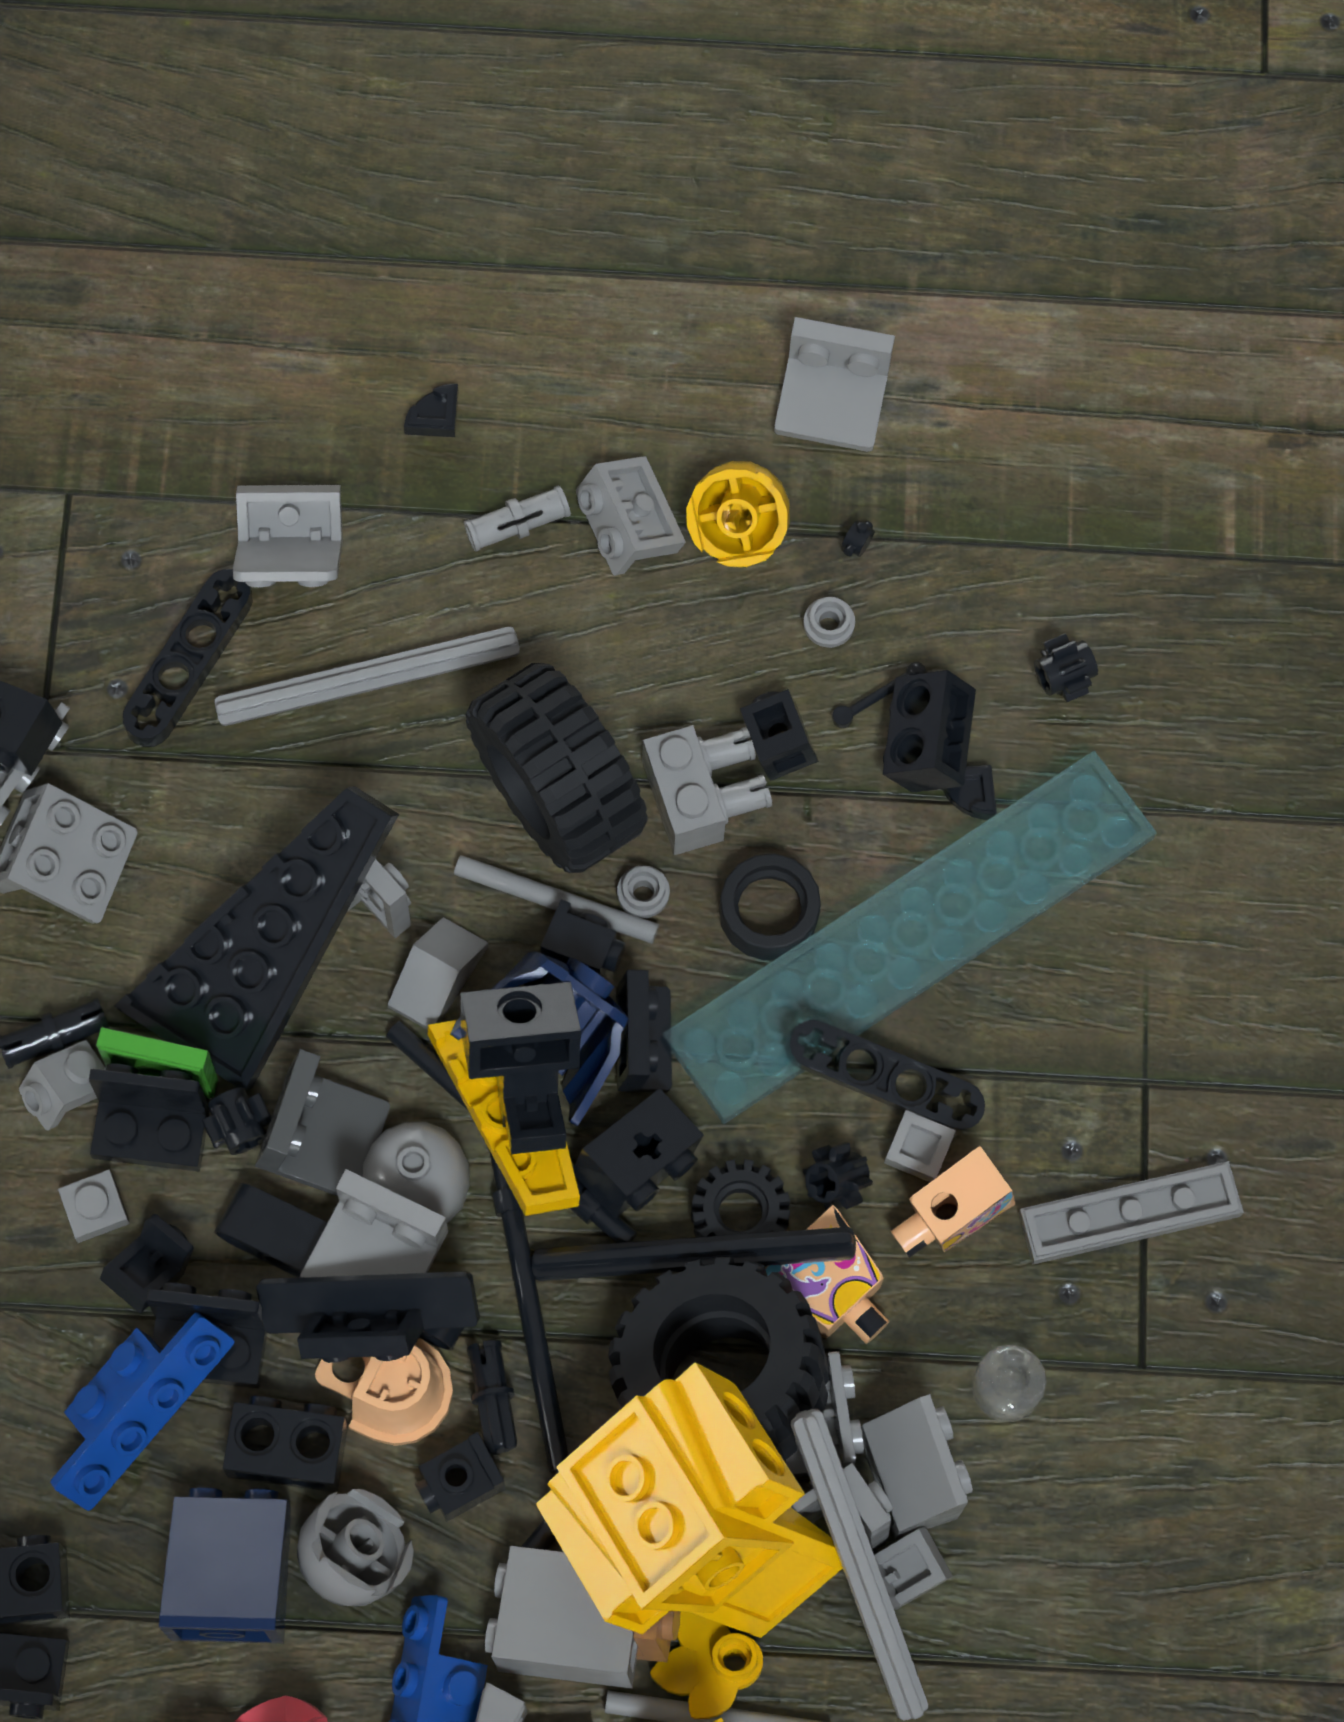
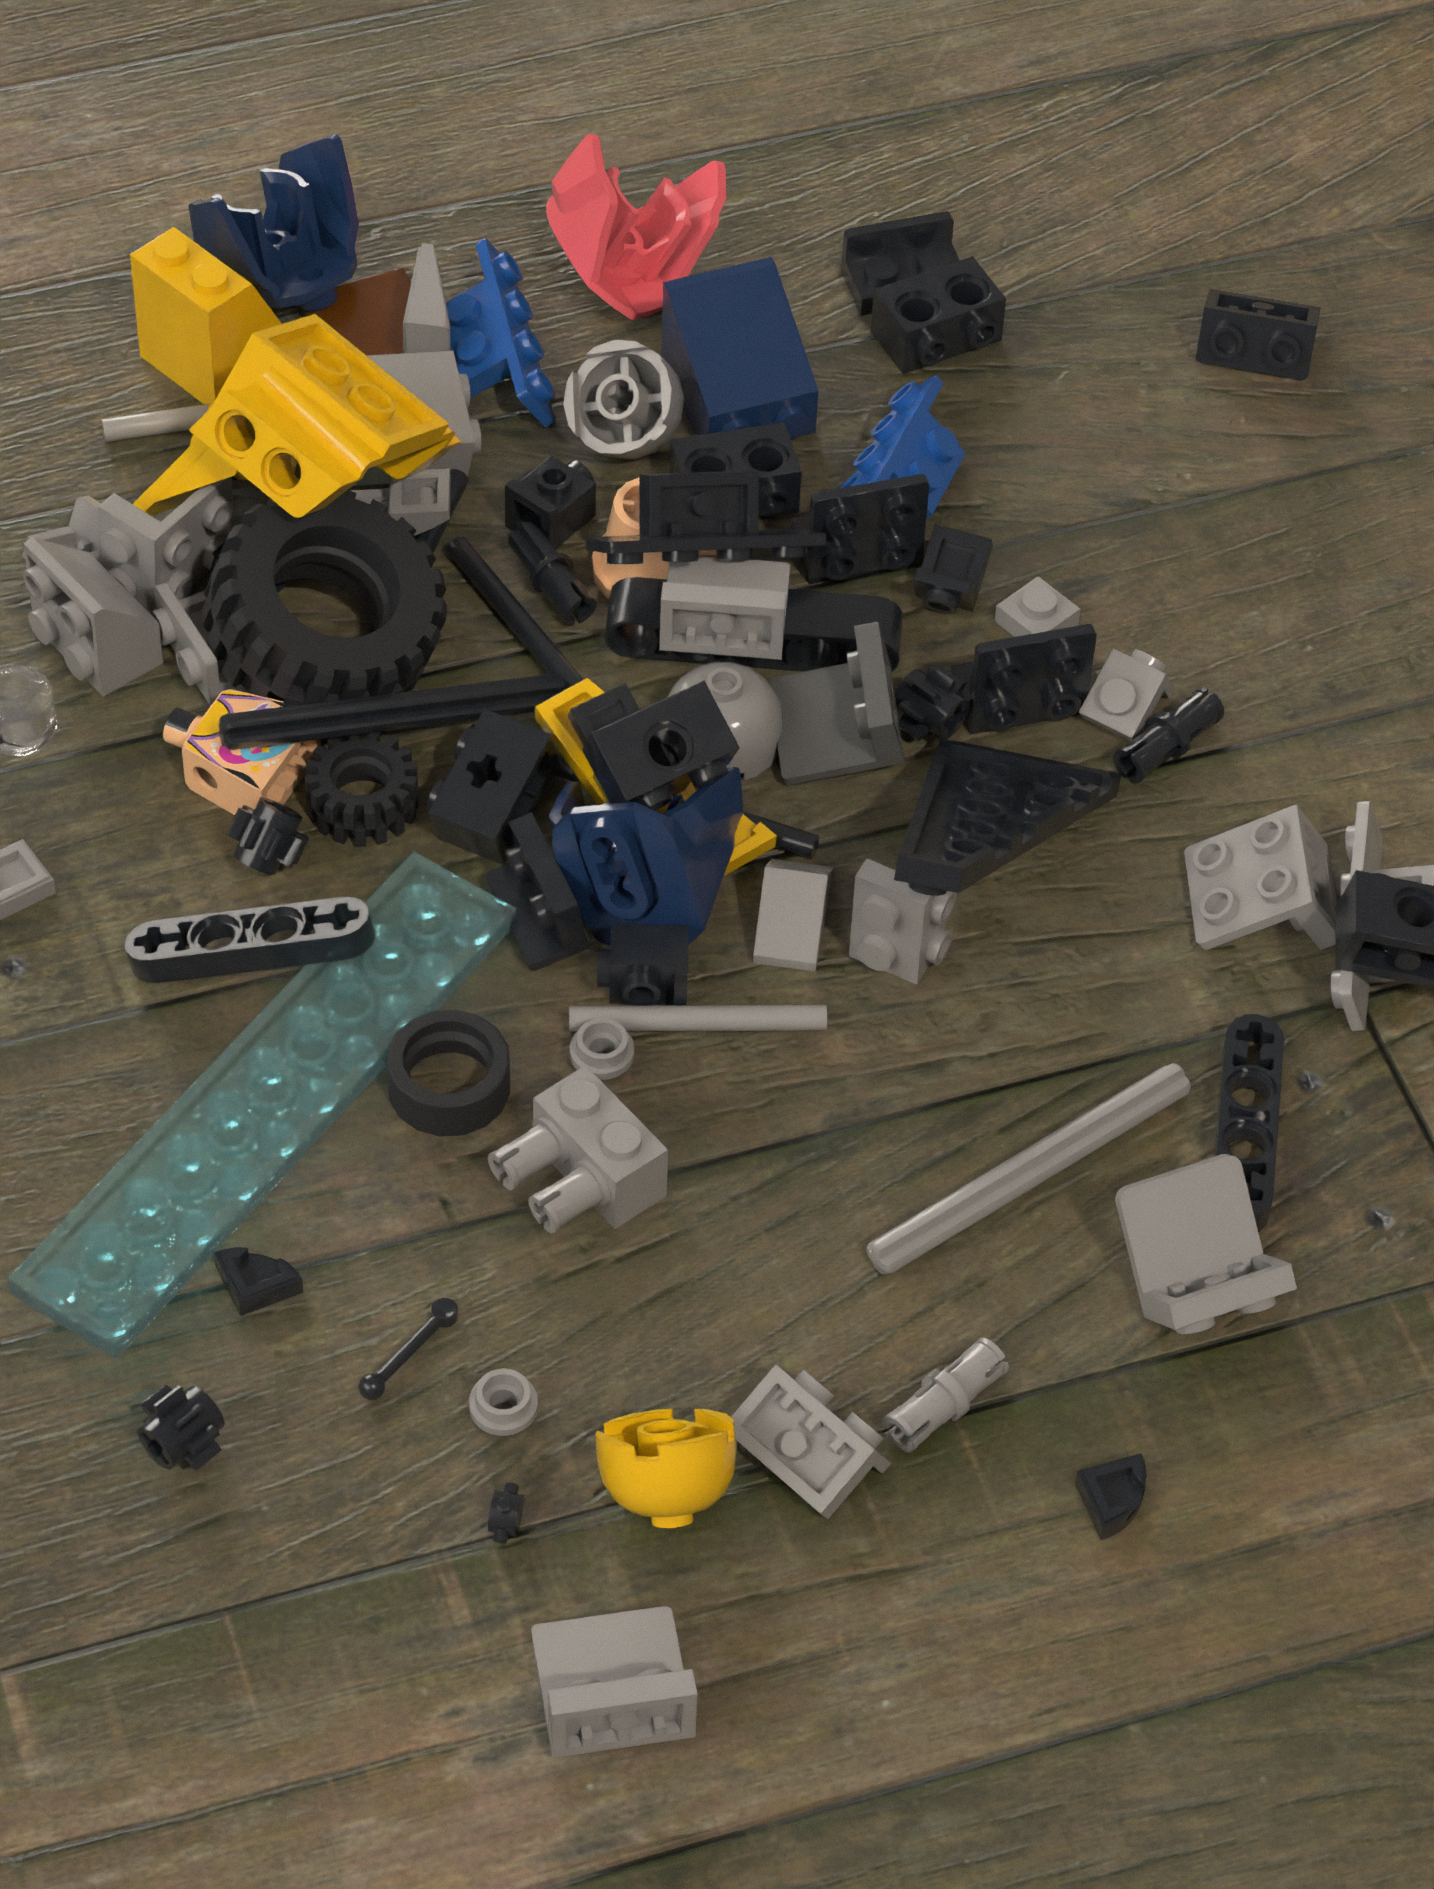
camera: 160 degrees right, 20 degrees down
bright green tile [96,1027,218,1099] -> none
black tyre [465,663,648,873] -> none
black brick [740,689,819,781] -> none
light grey axle [790,1409,928,1721] -> none
black brick [883,670,976,793] -> none
light grey plate [884,1110,956,1182] -> none
light nougat torso [891,1146,1016,1258] -> none

